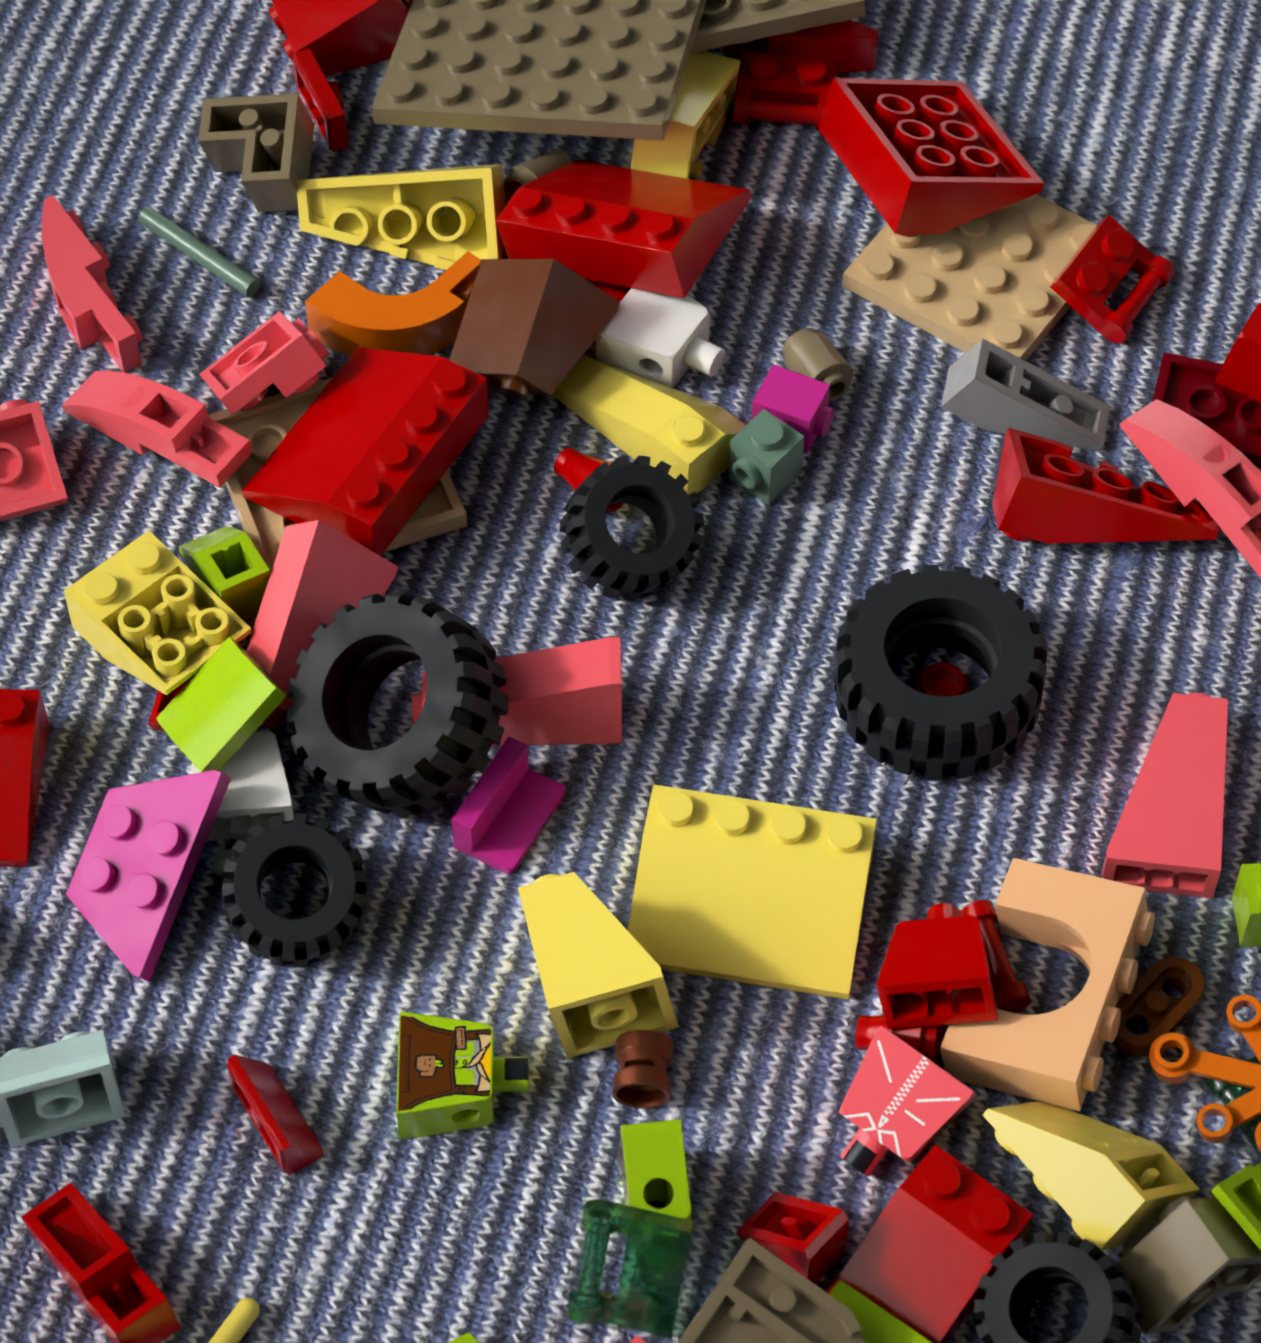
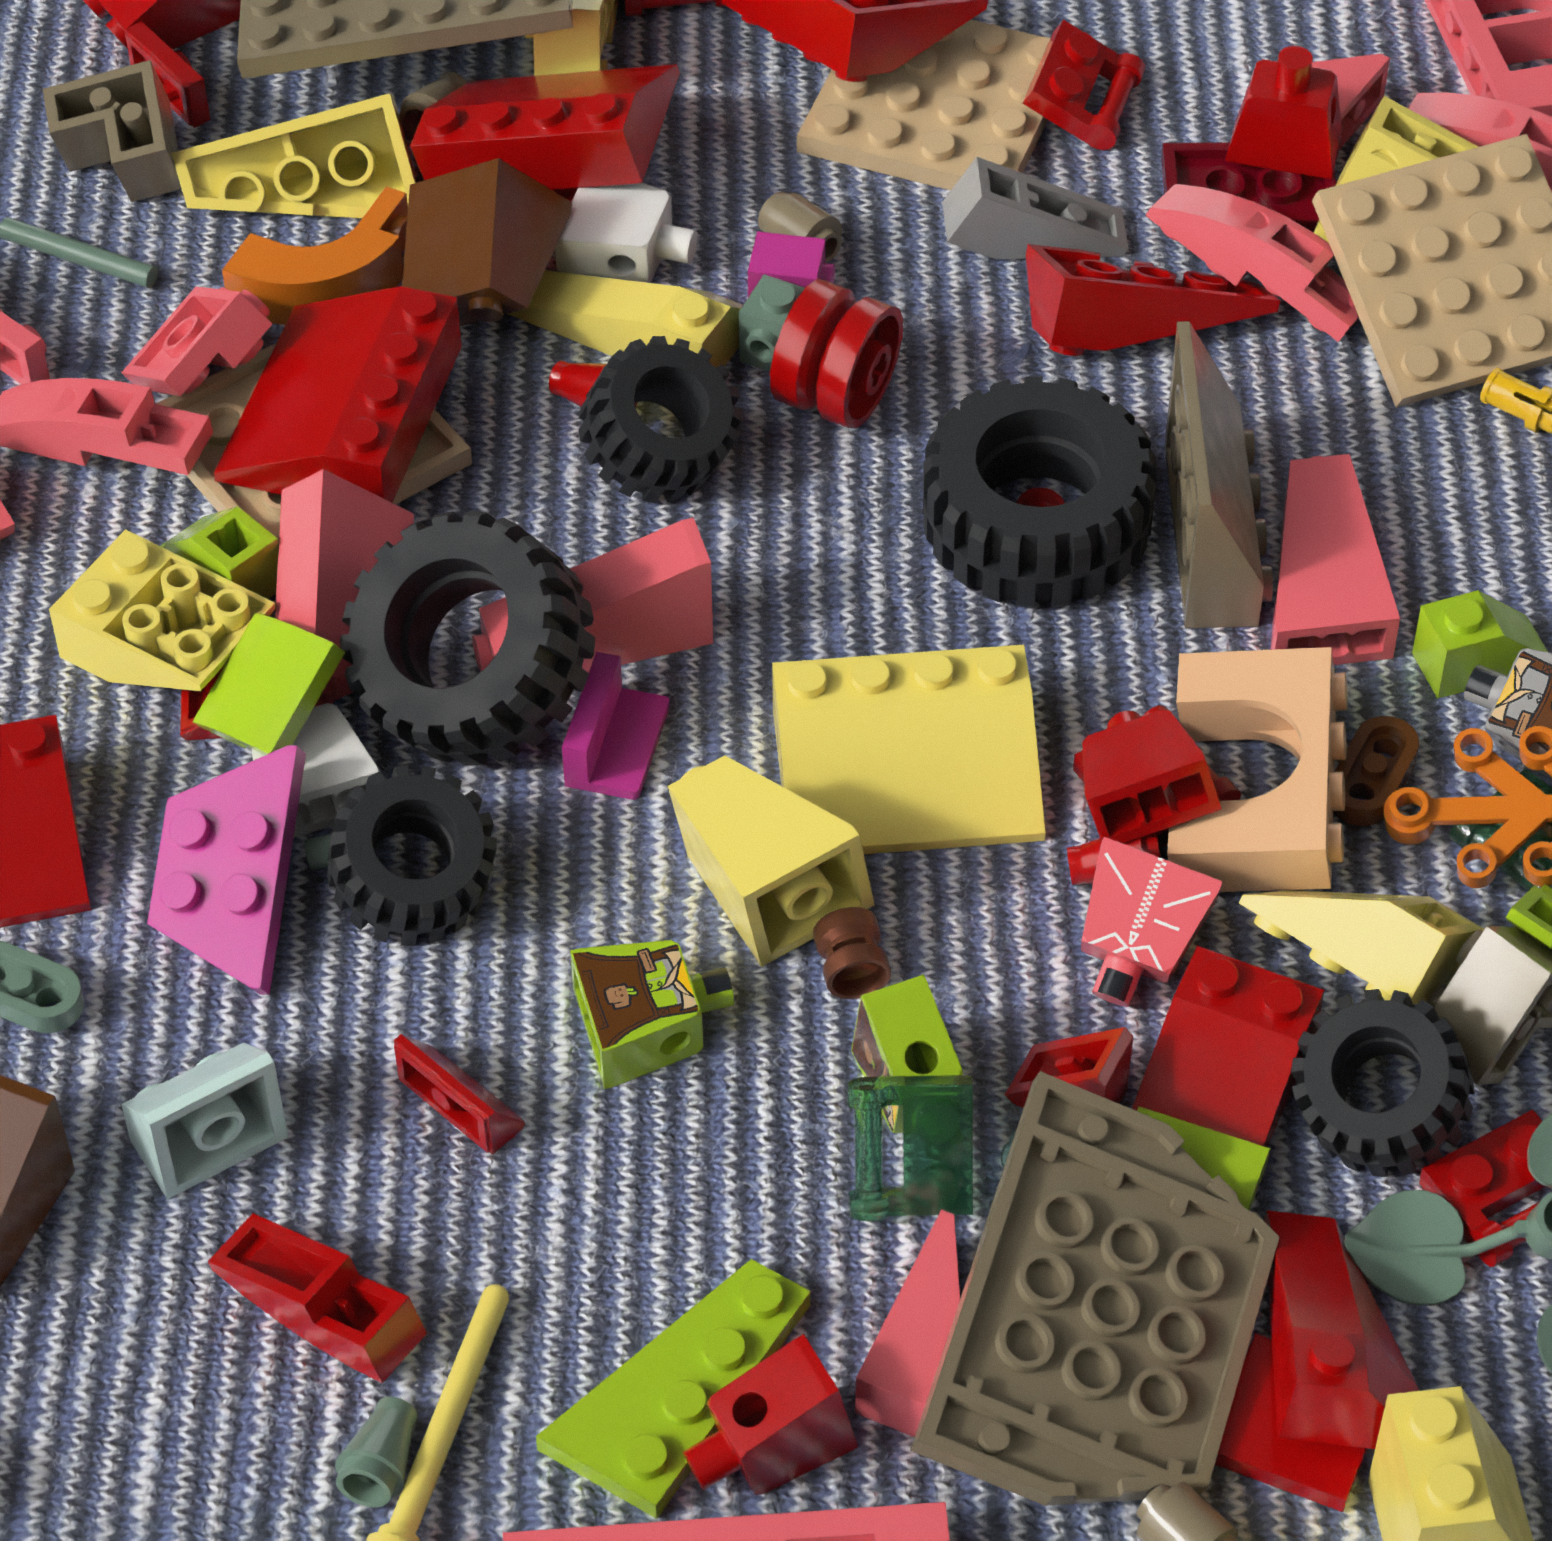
camera: 15 degrees left, 5 degrees down
none -> red wheel [770,279,903,429]
none -> dark tan slope [1164,321,1273,628]

